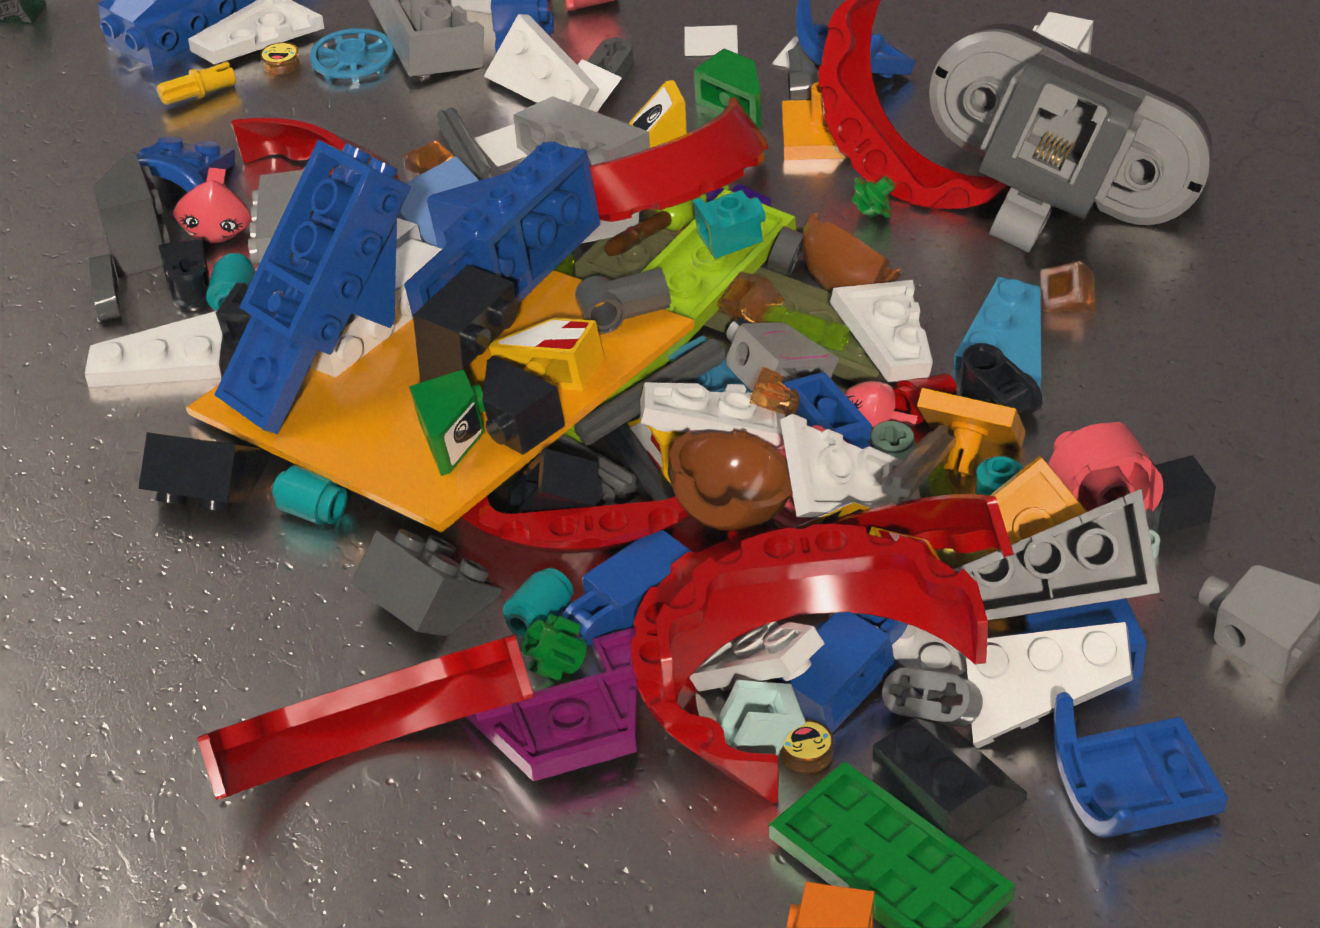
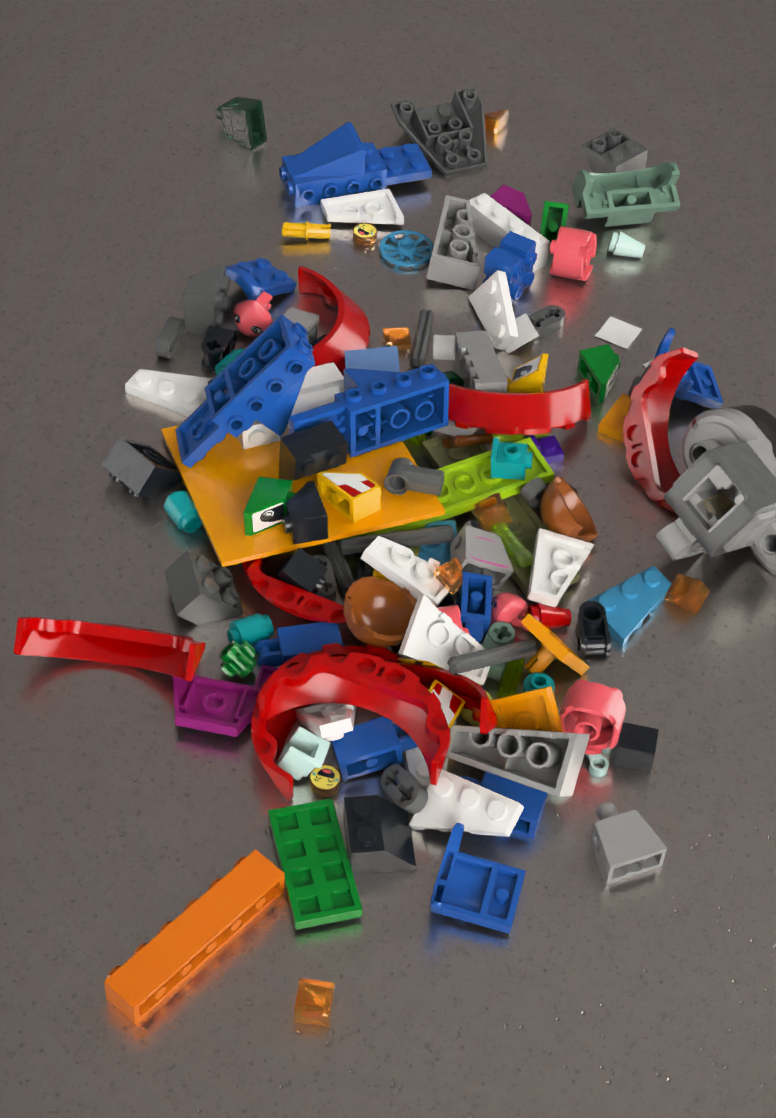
camera: 25 degrees right, 5 degrees up
green plant [852,175,896,218] -> none

